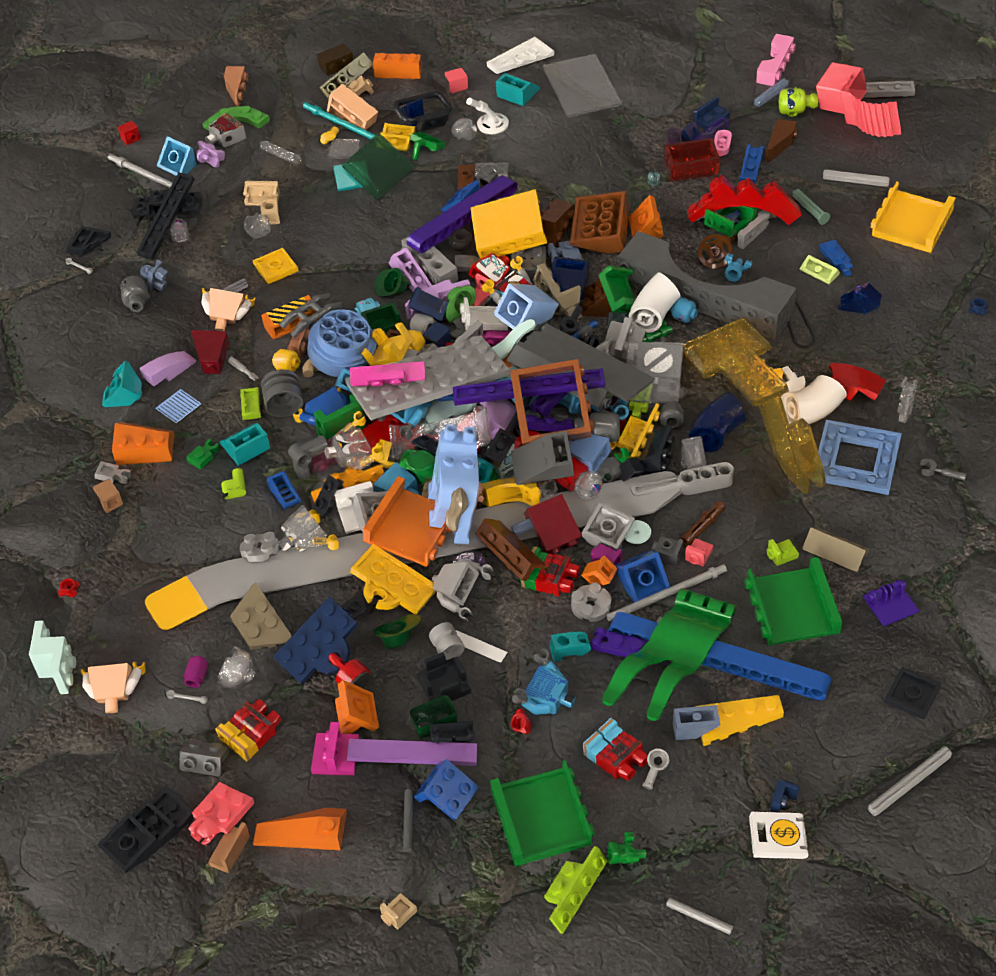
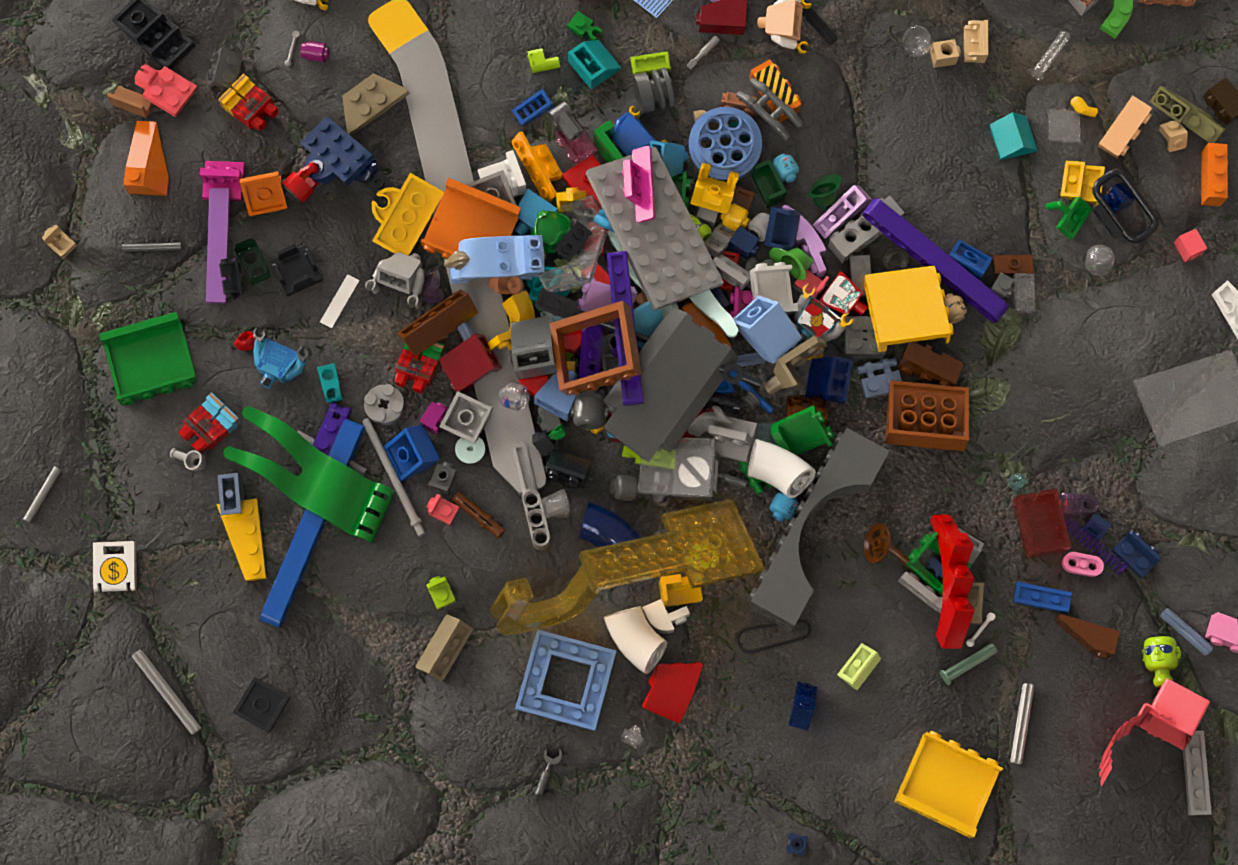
camera: 80 degrees right, 25 degrees up
clear cylinder [217,646,255,688] -> none
light grey plate [239,532,280,562] -> none
yellow tile [253,248,298,284] -> none
yellow head [272,349,300,372] -> none
clear torso [278,505,339,552] -> none
teal bar [303,102,379,142] -> none
black hinge [312,474,344,517] -> none
clear torso [325,411,384,470] -> none
clear green piece [342,133,415,201] -> none
dark green piece [374,614,421,649] -> none
blue bracket [413,759,478,820] -> none
light grey wheel [429,622,465,660] -> none
white dish [467,98,509,134] -> none
teal slope [496,73,540,106] -> none
lime bracket [544,846,608,933] -> none
orange brick [582,556,618,586] -> none
green piece [607,832,646,864] -> none
yellow bracket [617,403,661,458] -> none
orange bracket [629,195,664,239] -> none
dark azure piece [725,253,752,282] -> none
green panel [744,557,842,646] -> none
dark blue bracket [770,780,799,813] -> none
blue plate [819,240,853,277] -> none
dark purple hinge [862,579,920,626] -> none

